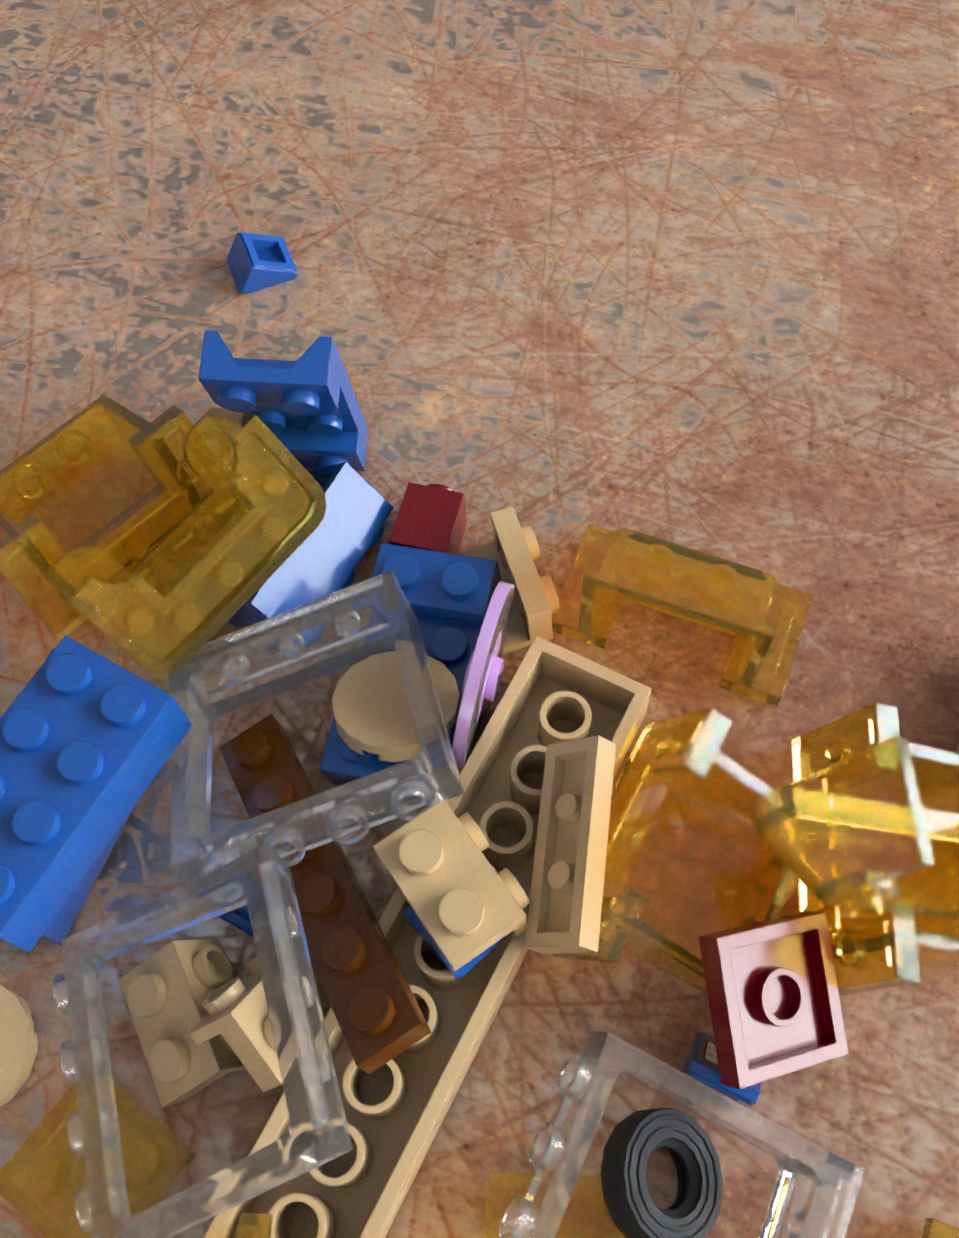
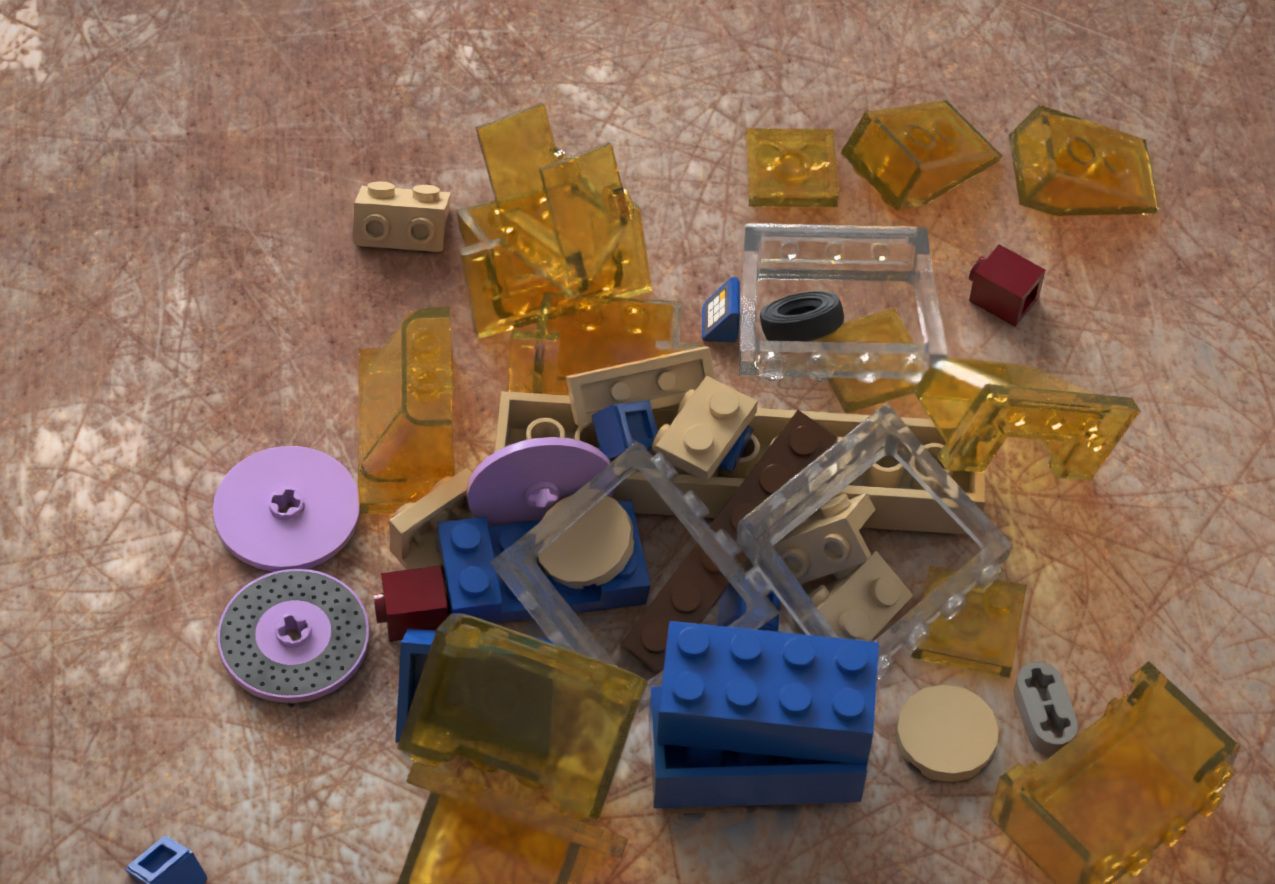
camera: 120 degrees left, 10 degrees down
blue piece [198,330,369,473] -> none
plate [699,910,849,1089] -> none
none -> lavender piece [213,446,360,572]
none -> piece [217,569,370,703]
none -> blue slope [592,400,658,460]

